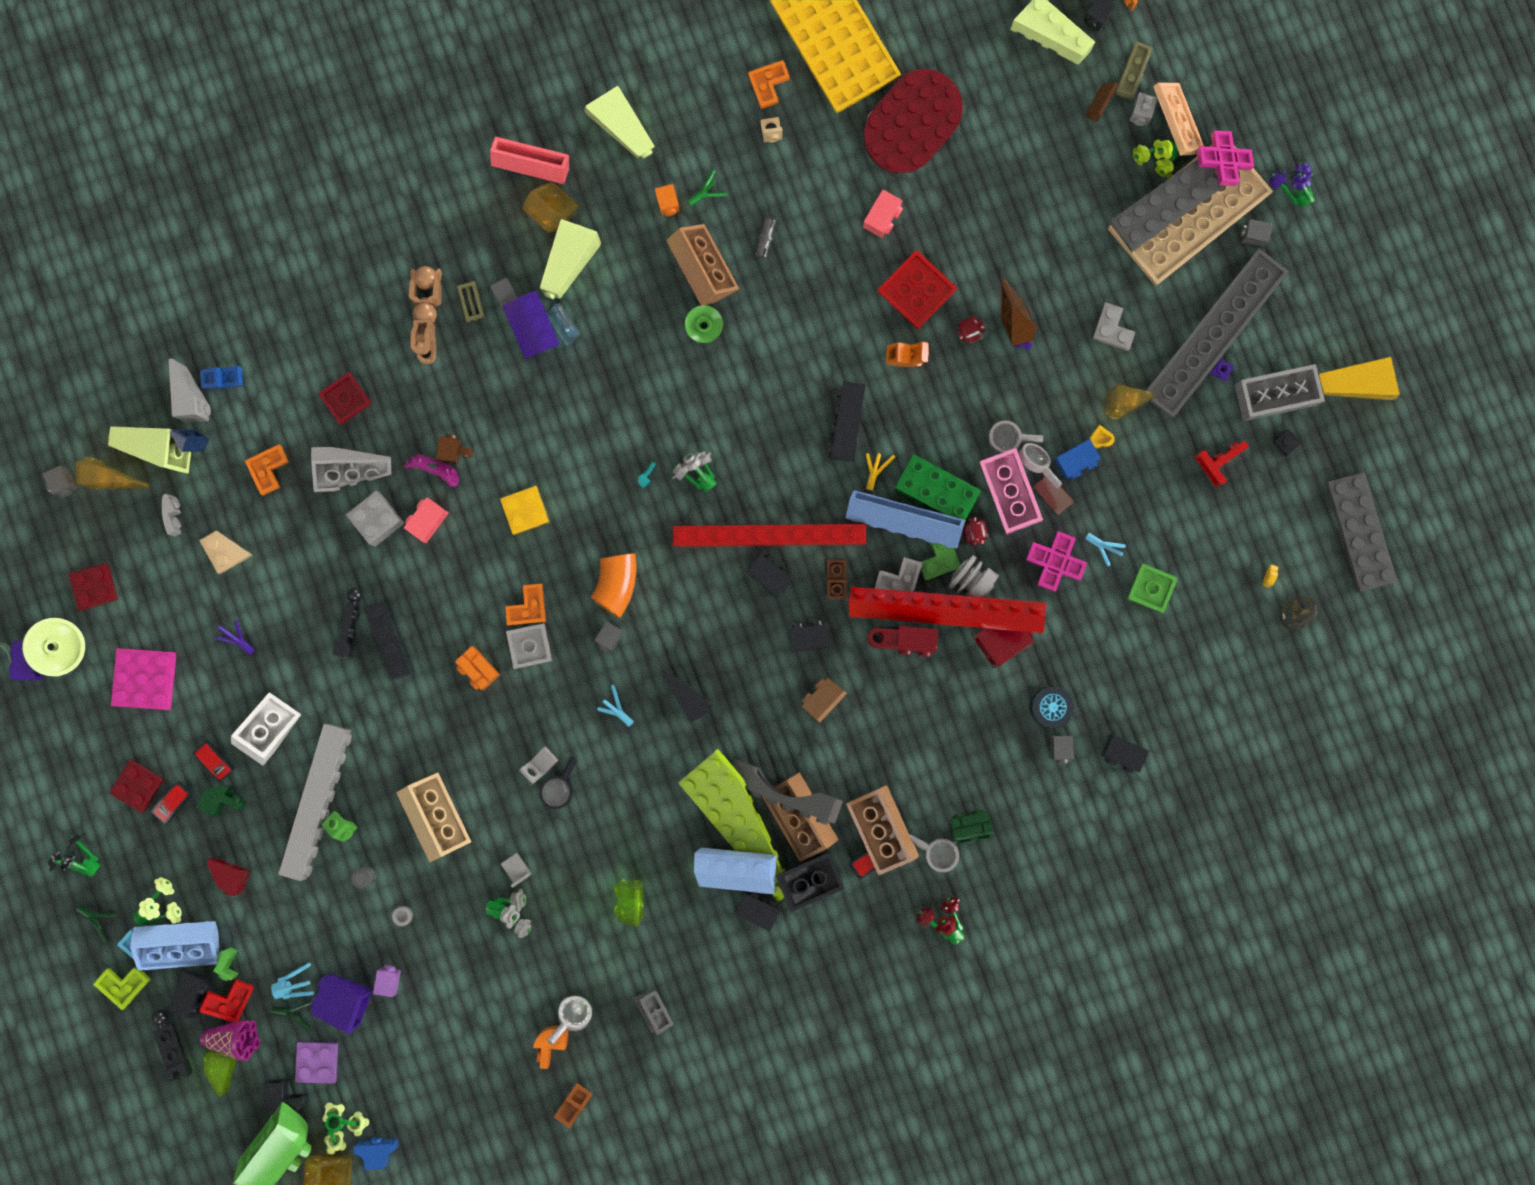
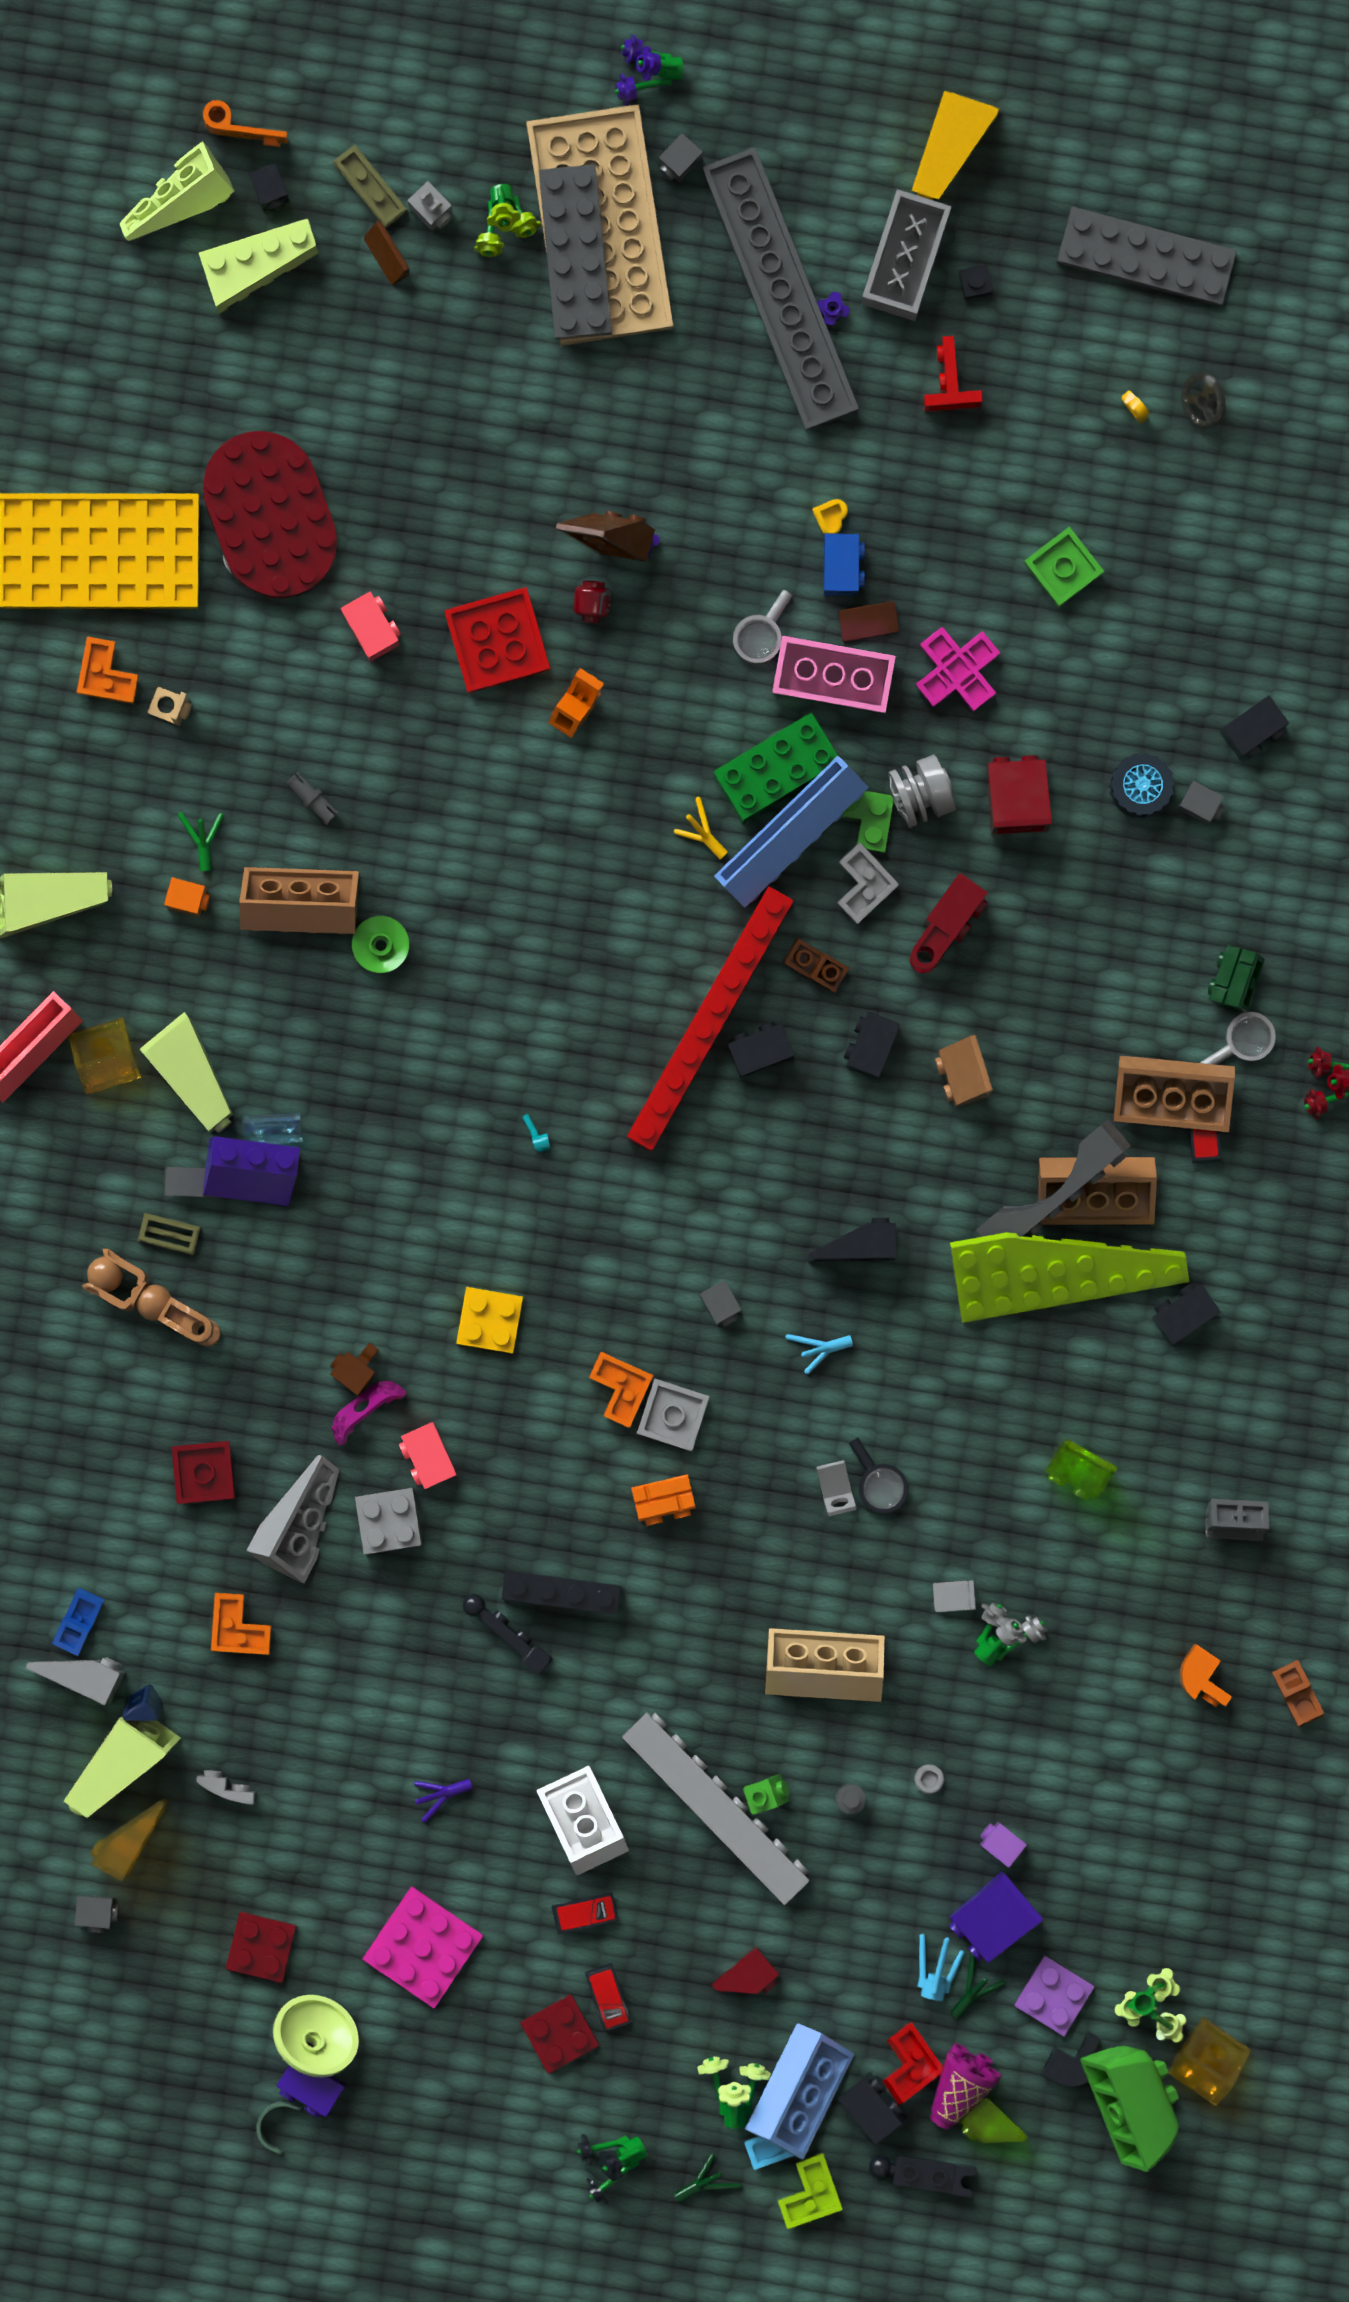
camera: 60 degrees left, 0 degrees up
dark green brick [196,785,247,816] -> none
tan wing [199,531,252,574] -> none
bright green bracket [213,947,238,981] -> none
blue brick [354,1137,398,1170] -> none
piece [547,996,592,1045] -> none
orange brick [591,553,637,618] -> none
plant [672,451,717,492] -> none
light blue slope [694,848,776,894] -> none
black slope [776,851,845,912] -> none
black brick [828,381,866,462] -> none
red brick [849,587,1046,633] -> none
dark red head [962,517,989,546] -> none
light grey piece [1019,443,1062,488] -> none
medium azure plant [1085,533,1126,566] -> none
light grey plate [1092,302,1135,351] -> none
clear yellow slope [1104,384,1155,419] -> none
light nougat tile [1153,83,1204,156] -> none
dark pink plate [1196,130,1254,186] -> none

